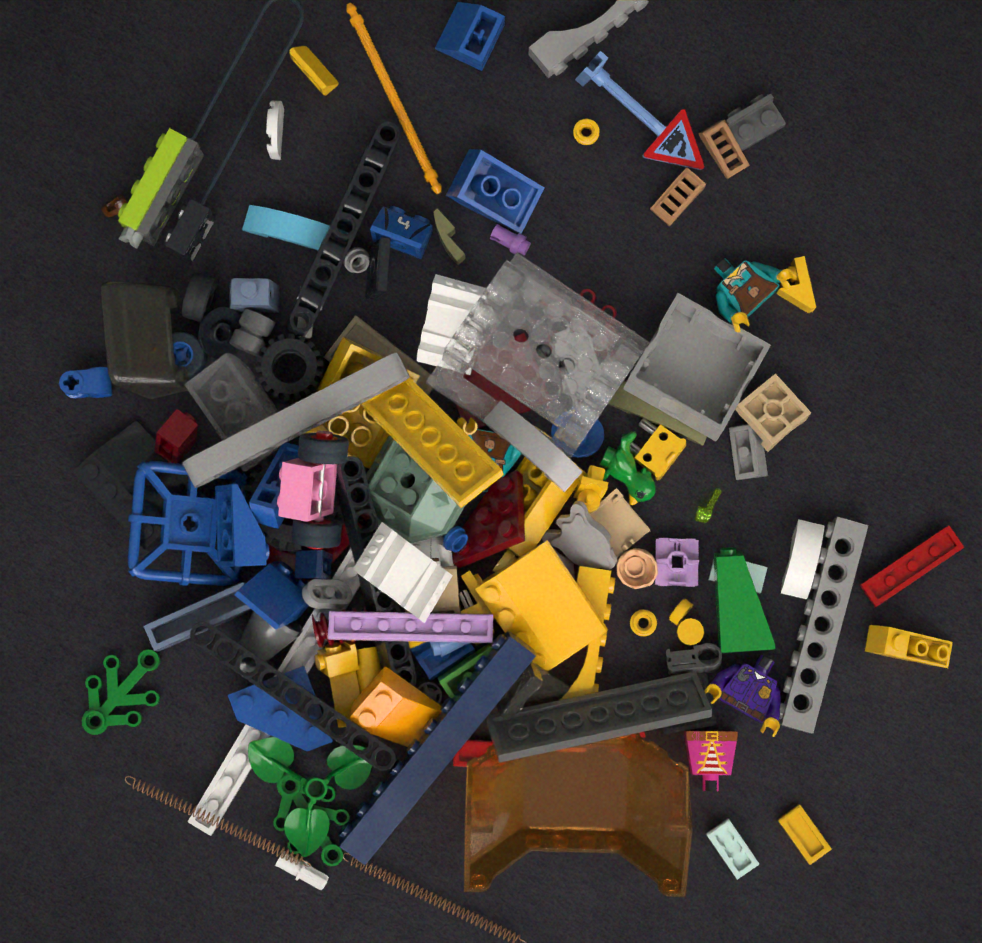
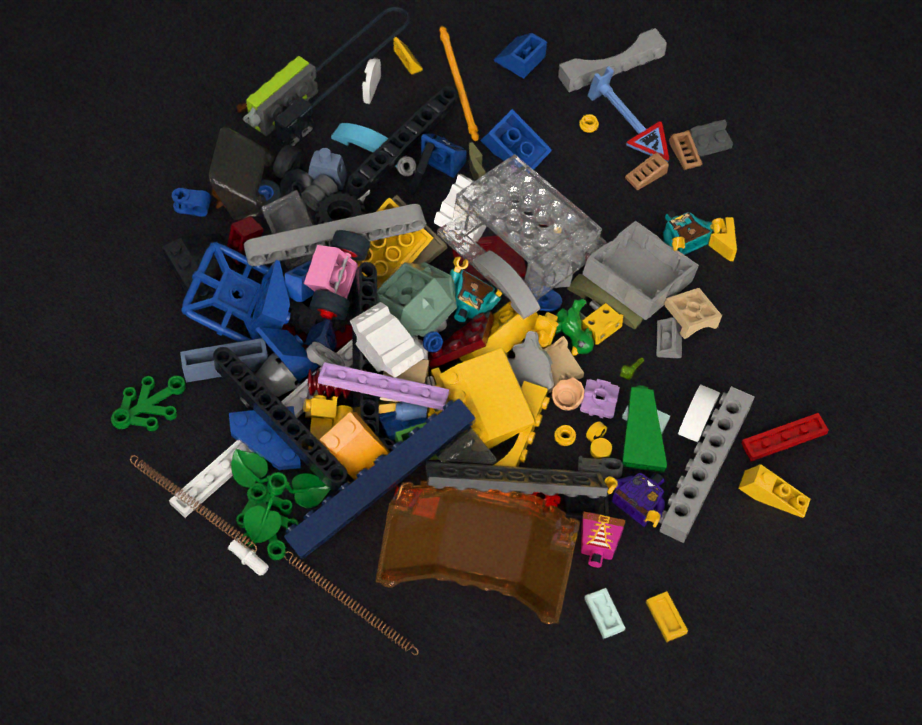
camera: 10 degrees right, 25 degrees down
yellow plate [361,377,504,508] -> none

